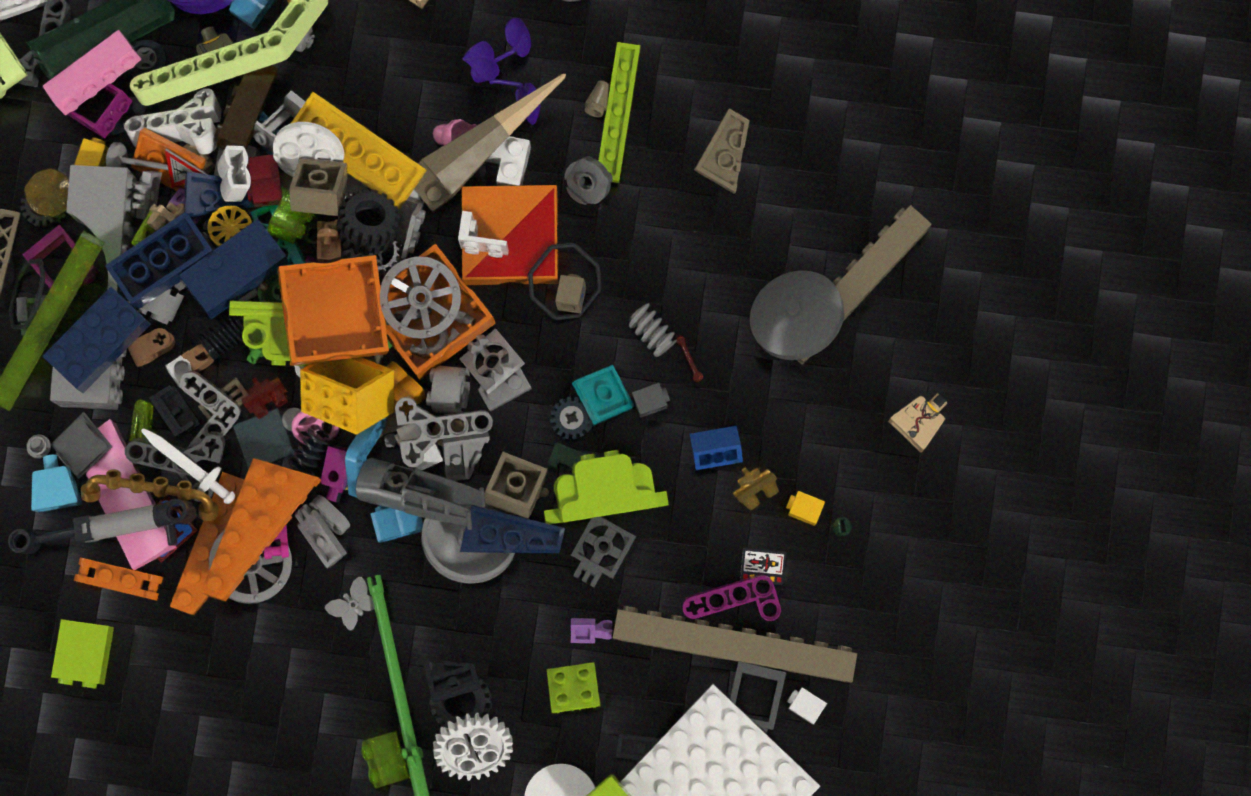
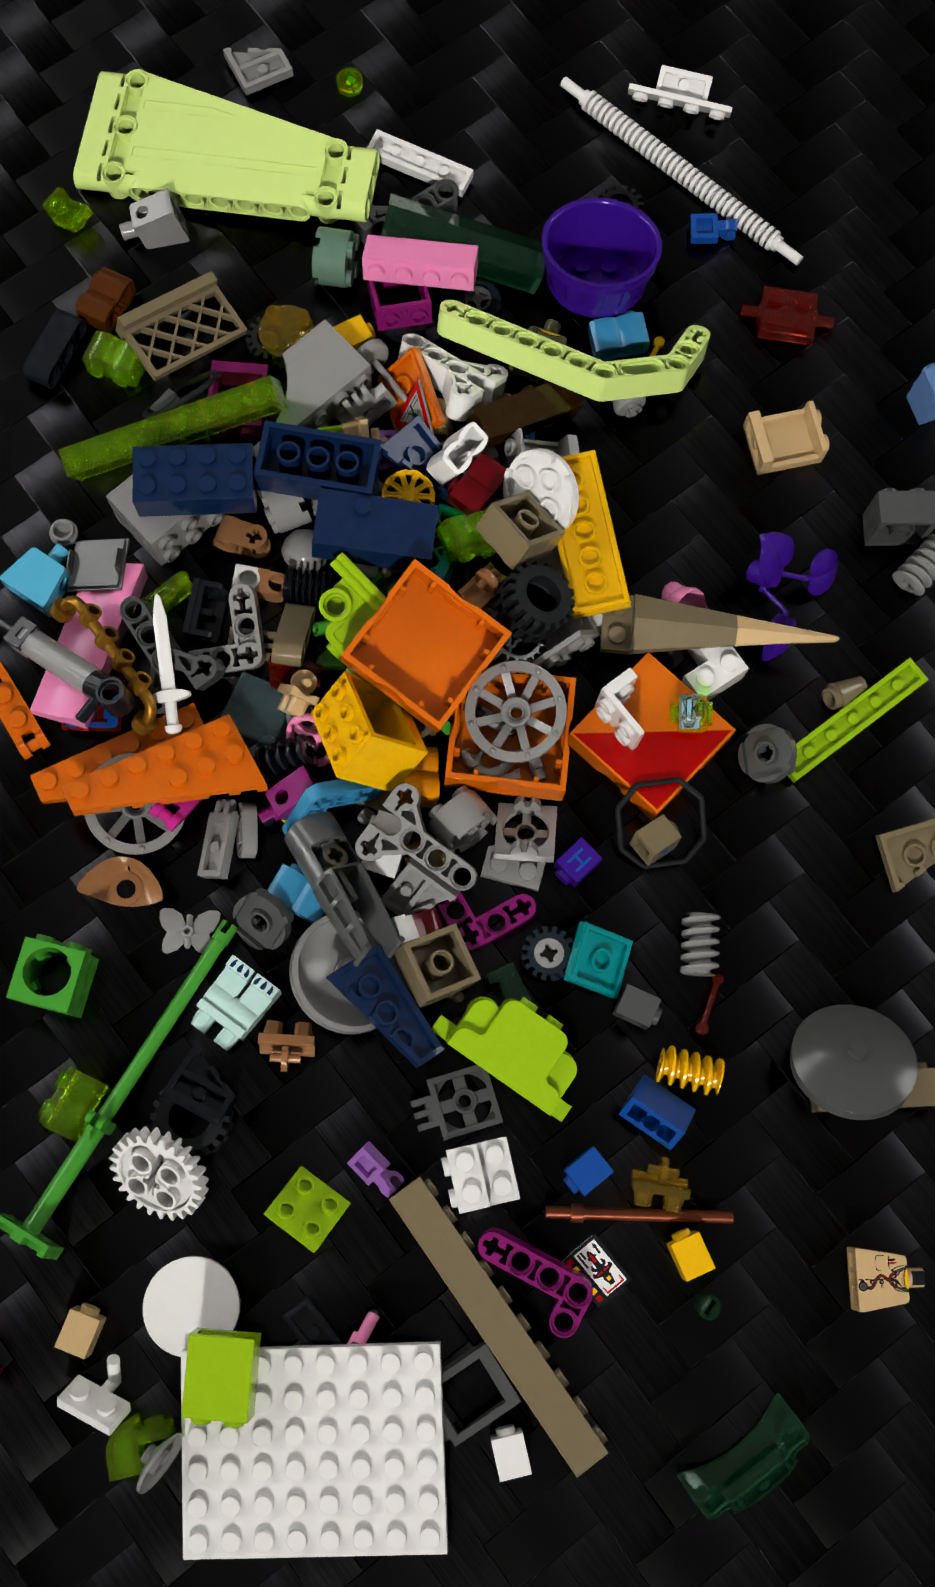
camera: 35 degrees right, 5 degrees down
none -> bright green brick [6,934,99,1018]
none -> medium nougat piece [77,856,163,907]
none -> light aqua hips [191,955,282,1051]
none -> dark grey plate [233,888,294,950]
none -> medium nougat hips [258,1020,316,1072]
none -> dark tan beam [271,602,316,668]
none -> tan hips [277,669,320,718]
none -> light grey hair [281,529,327,574]
none -> sand green brick [312,226,360,288]
none -> bright green tile [316,649,346,672]
none -> bright pink piece [347,1308,380,1344]
none -> leg [391,908,444,945]
none -> magenta beam [436,891,536,952]
none -> white plate [441,1136,520,1214]
none -> copper bar [545,1203,734,1224]
none -> dark purple brick [554,837,603,888]
none -> blue brick [563,1146,614,1196]
none -> yellow piece [656,1045,725,1095]
none -> head [670,694,713,733]
none -> clear green windscreen [676,1393,811,1520]

